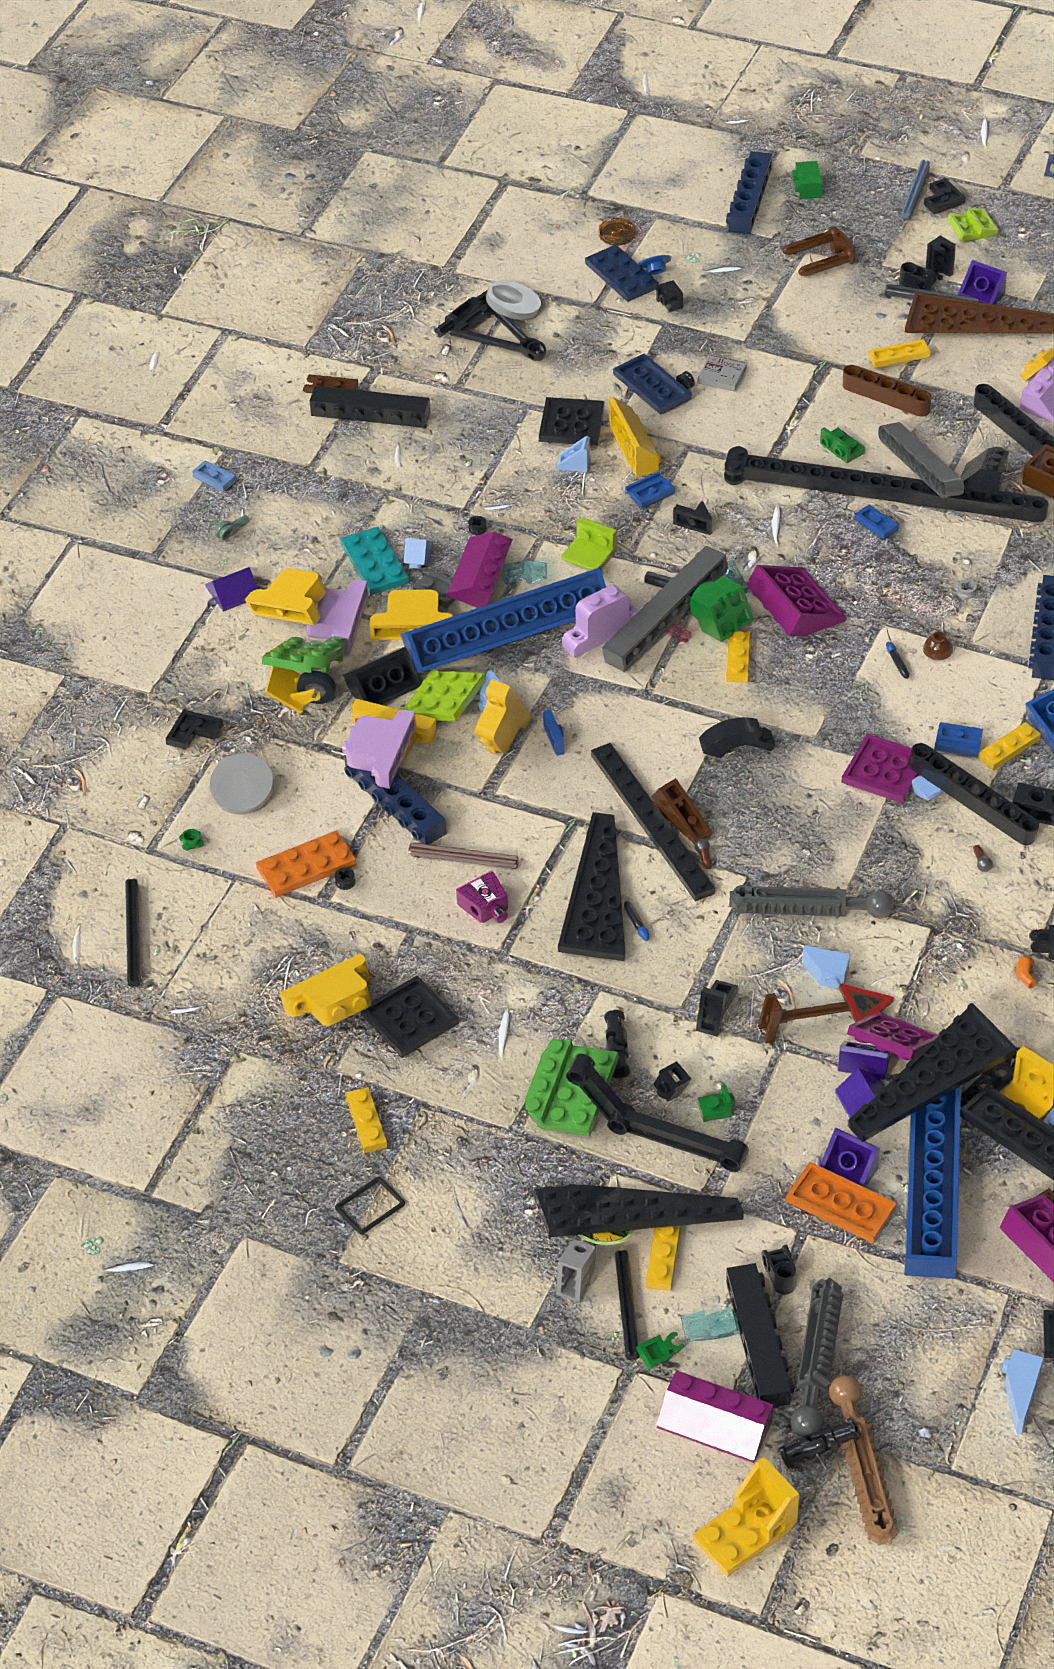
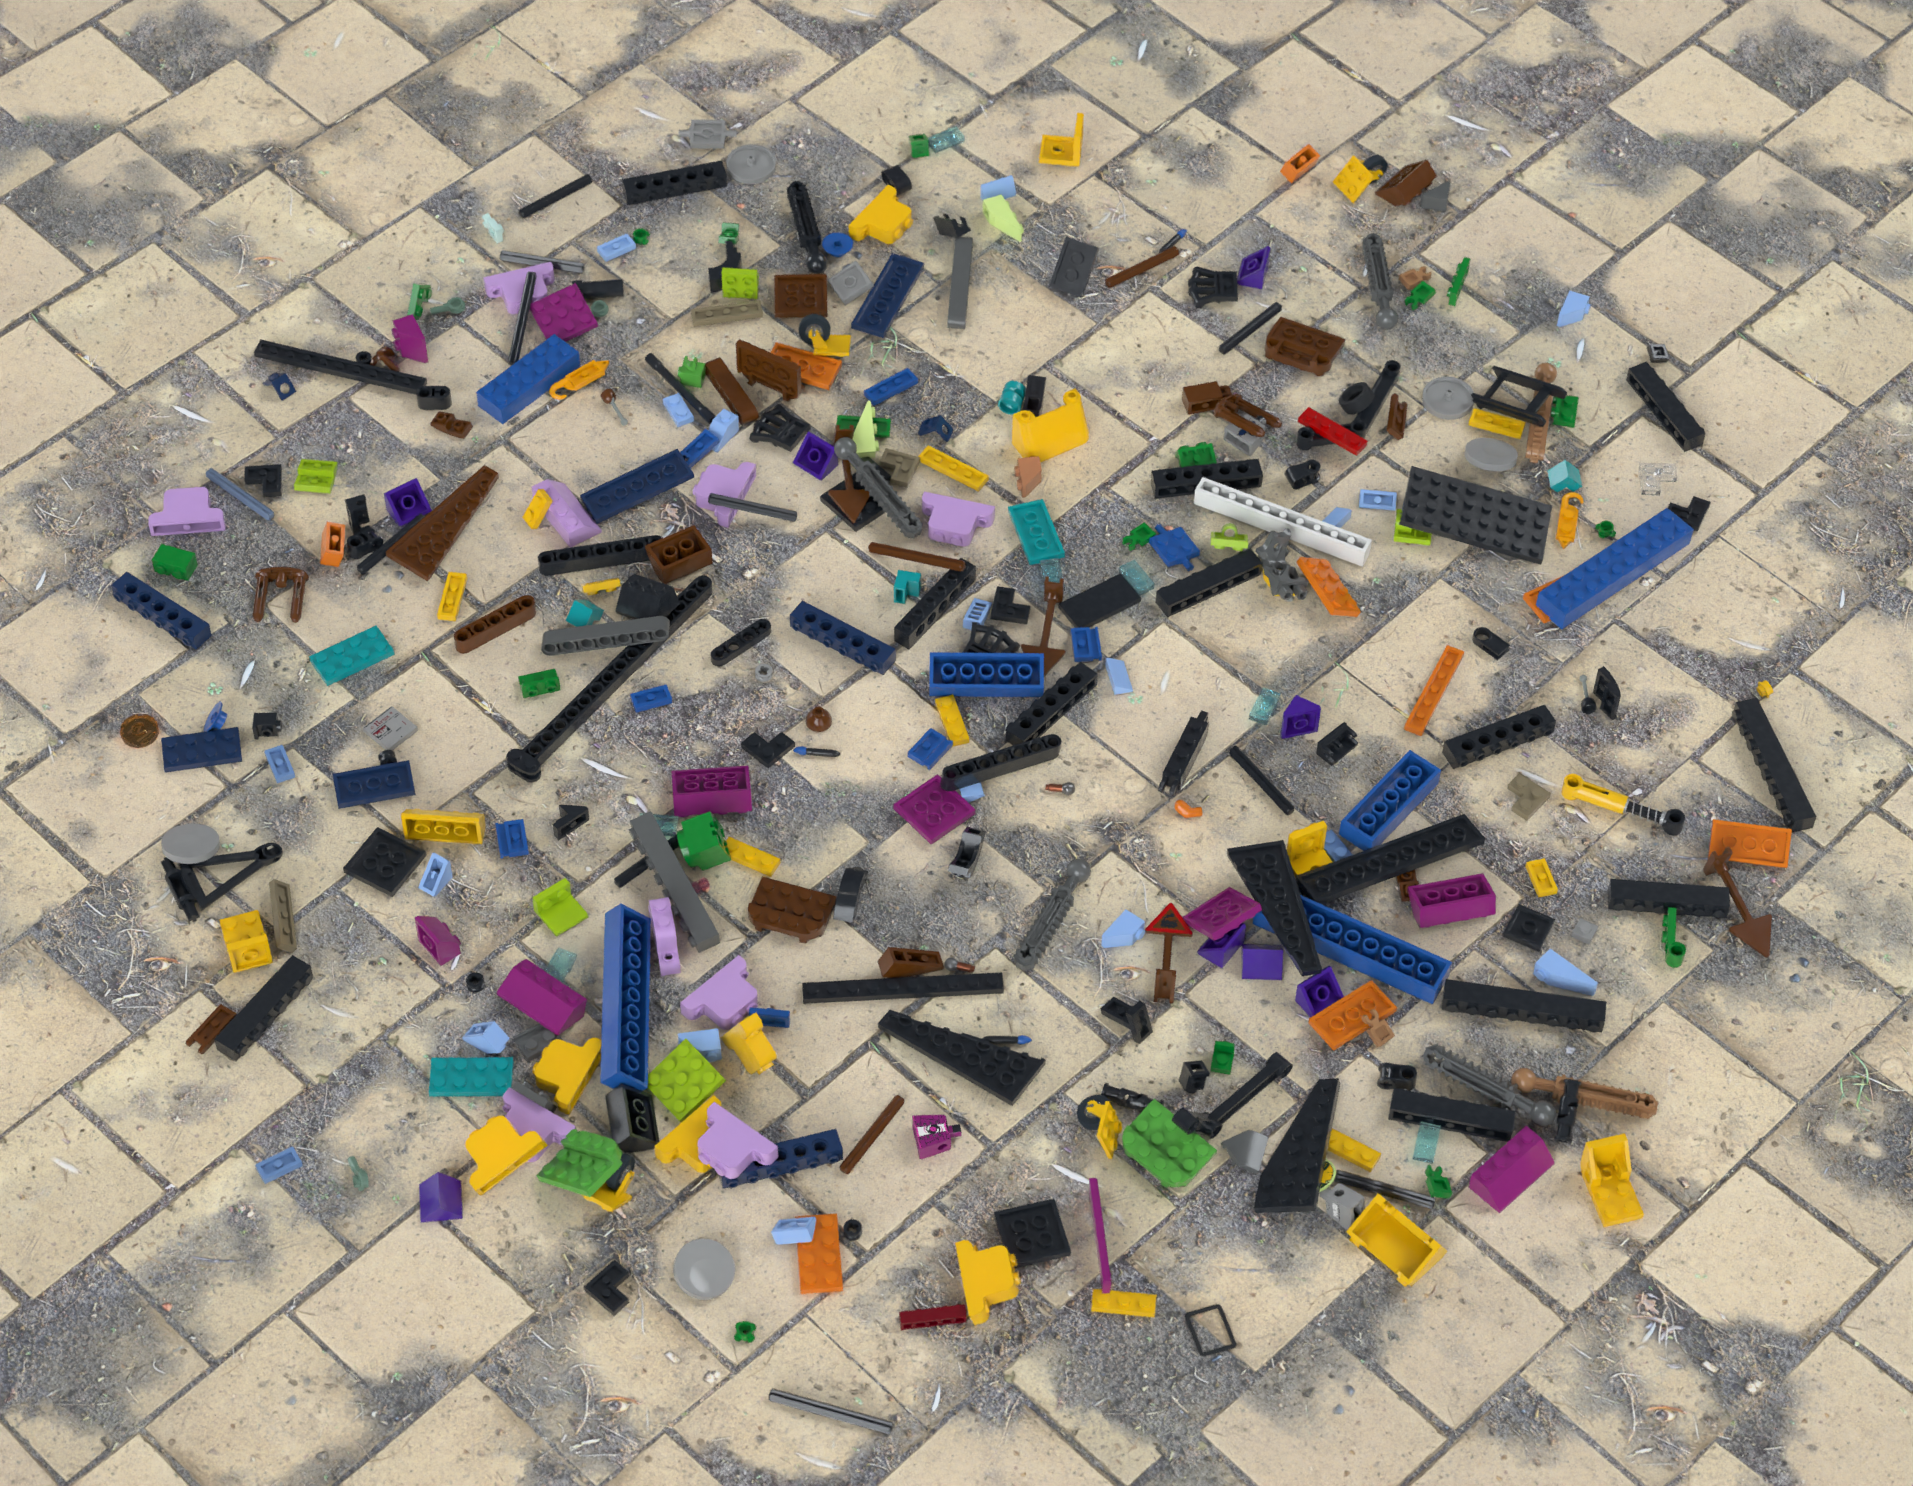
camera: 70 degrees left, 5 degrees up
none -> lavender brick [148,487,226,536]
none -> yellow bracket [219,910,273,973]
none -> medium blue plate [264,745,295,784]
none -> dark tan plate [269,879,297,953]
none -> teal plate [309,625,395,686]
none -> orange brick [320,522,345,567]
none -> magenta slope [415,916,461,966]
none -> dark grey plate [512,1081,558,1113]
none -> teal piece [565,600,604,627]
none -> yellow plate [581,577,621,595]
none -> lavender brick [680,955,758,1030]
none -> black beam [711,619,771,667]
none -> black plate [741,732,795,769]
none -> reddish brown plate [748,876,837,943]
none -> light blue slope [771,1217,816,1245]
none -> dark red piece [899,1304,967,1330]
none -> black arch [948,827,986,878]
none -> yellow plate [1077,1095,1122,1159]
none -> magenta tile [1088,1178,1111,1293]
none -> dark grey slope [1221,1130,1269,1174]
none -> yellow windscreen [1346,1194,1448,1287]
none -> medium nougat plate [1361,1009,1395,1047]
none -> black brick [1441,979,1607,1032]

